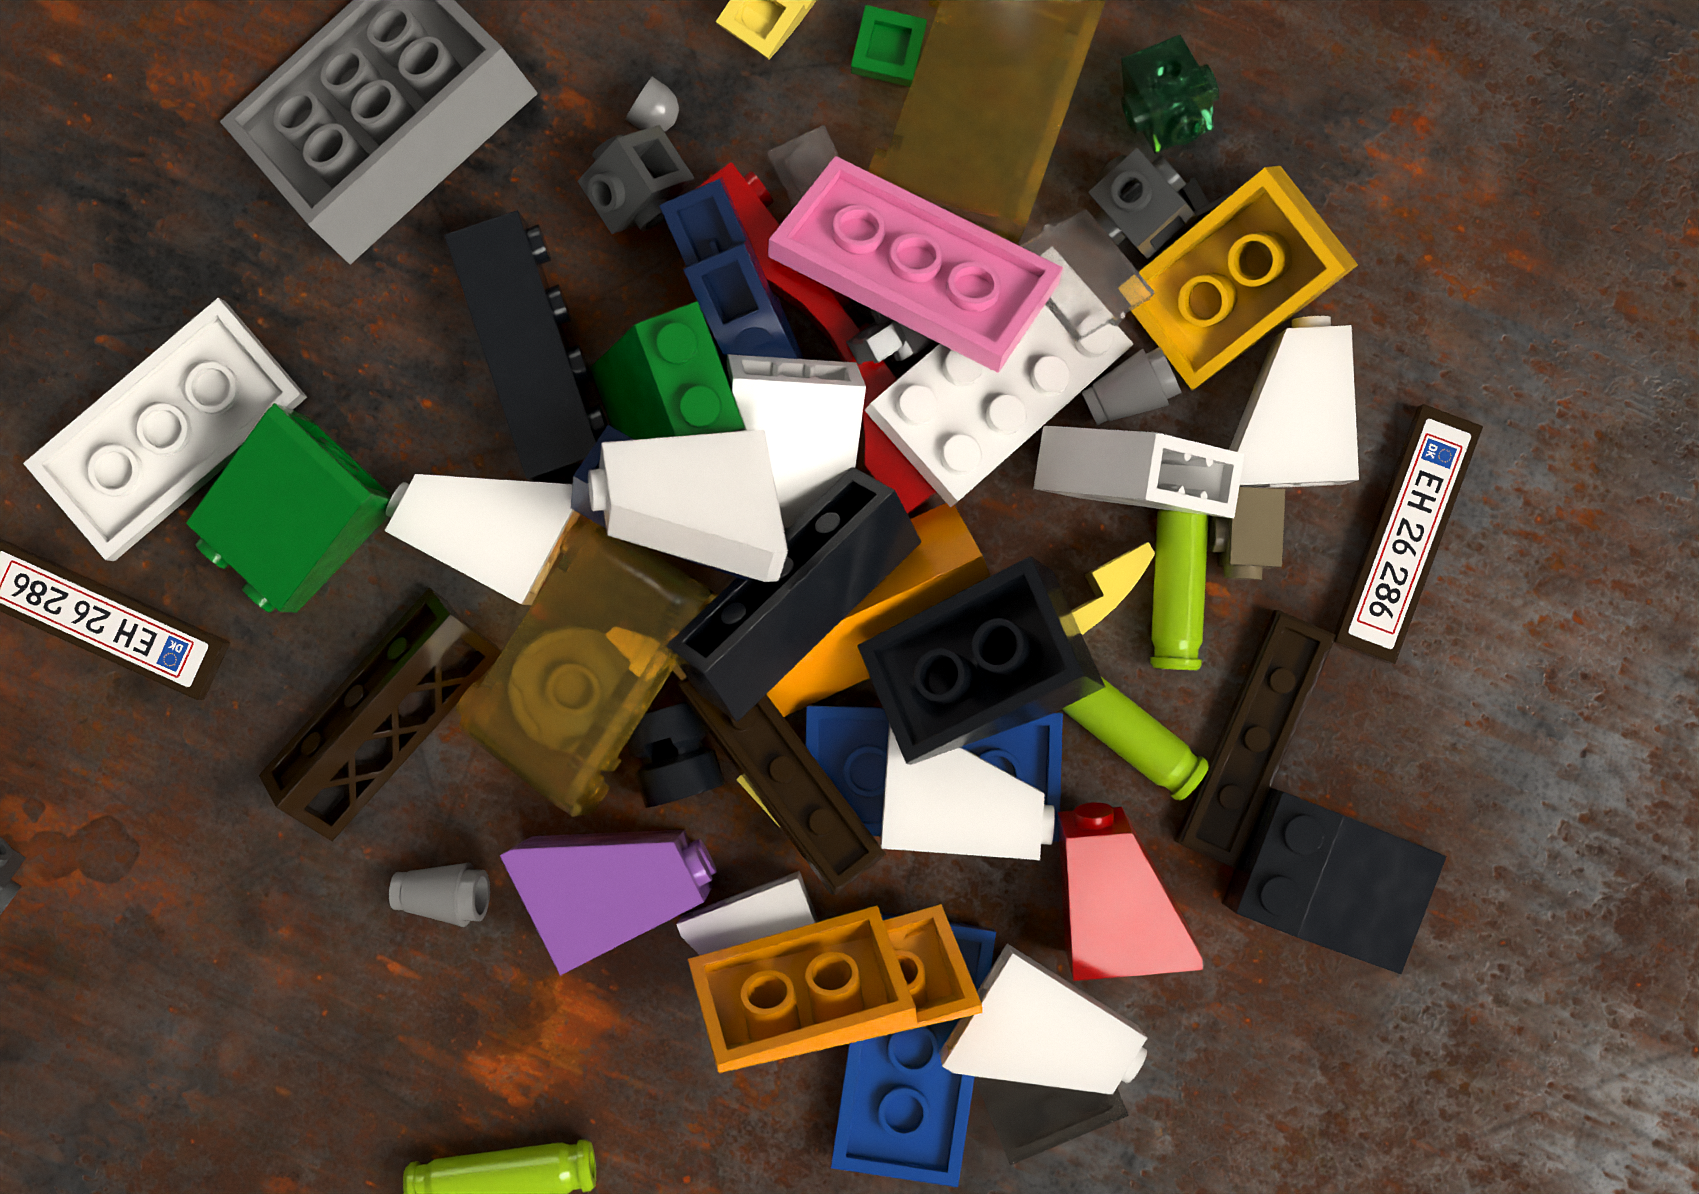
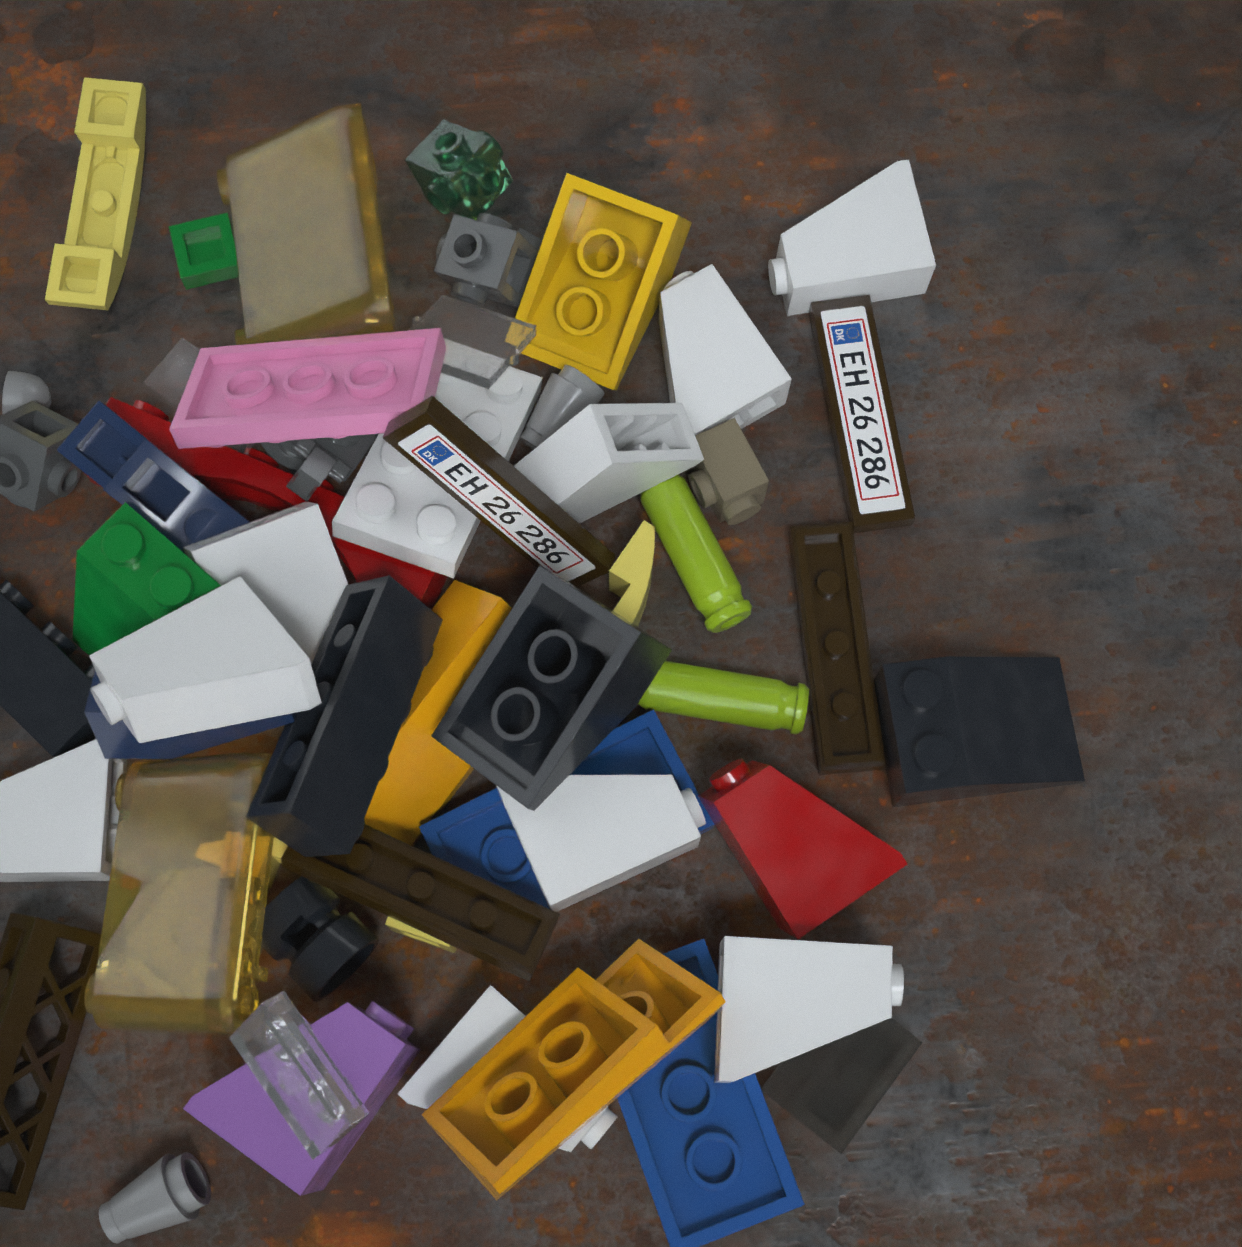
camera: 30 degrees left, 15 degrees down
none -> clear plate [229,991,369,1160]
none -> tile [383,395,615,587]
none -> white slope [768,159,936,316]

